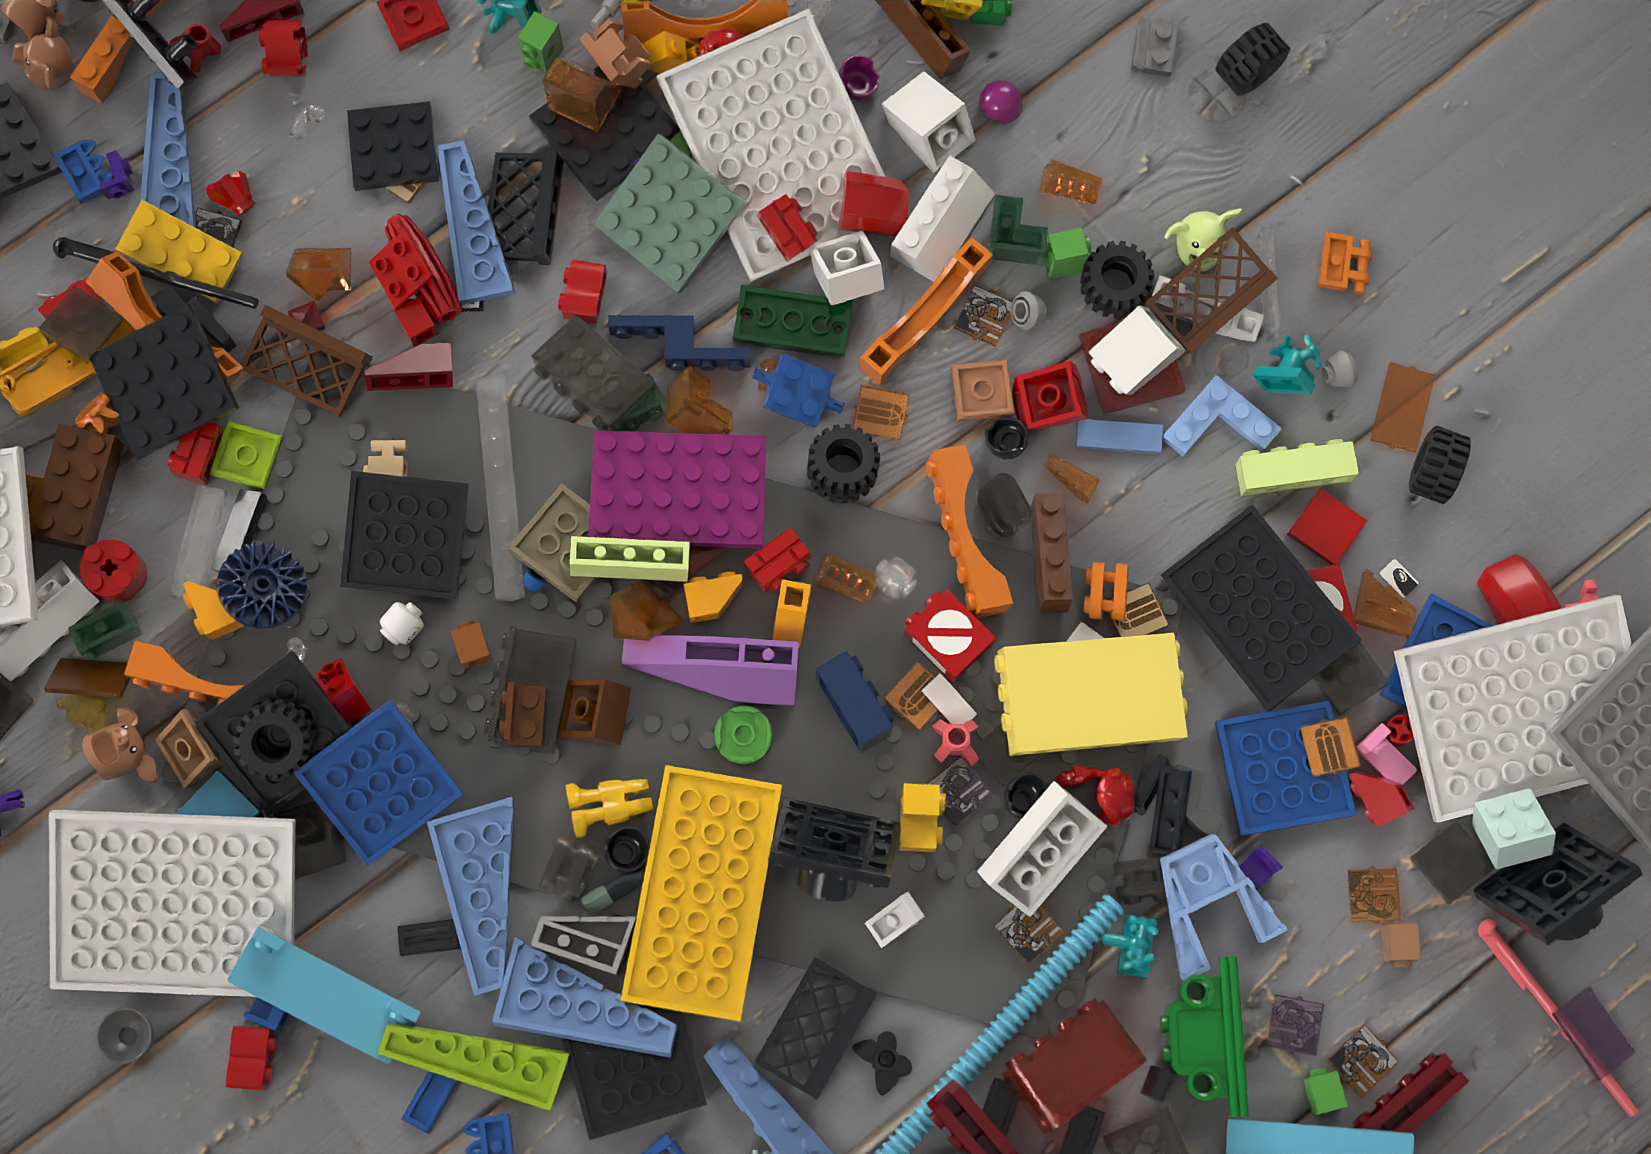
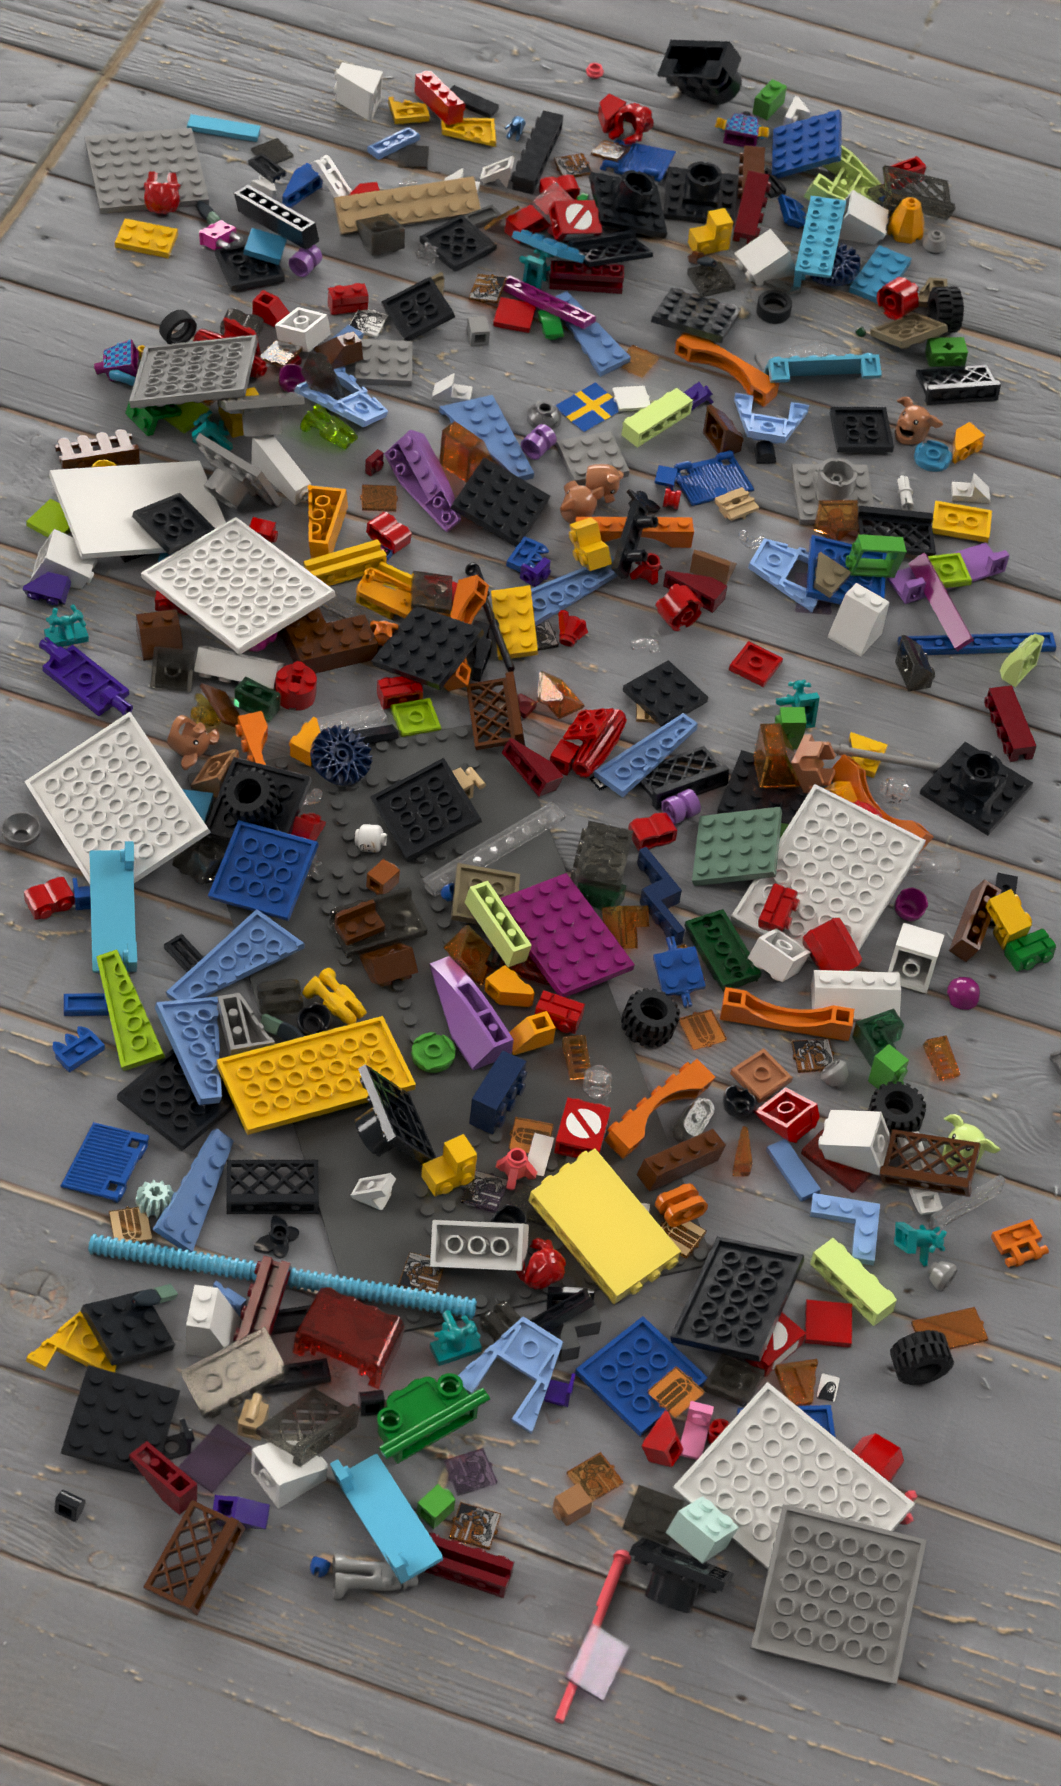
camera: 55 degrees right, 25 degrees down
none -> yellow brick [569,518,612,571]
none -> medium lavender wheel [662,789,701,825]

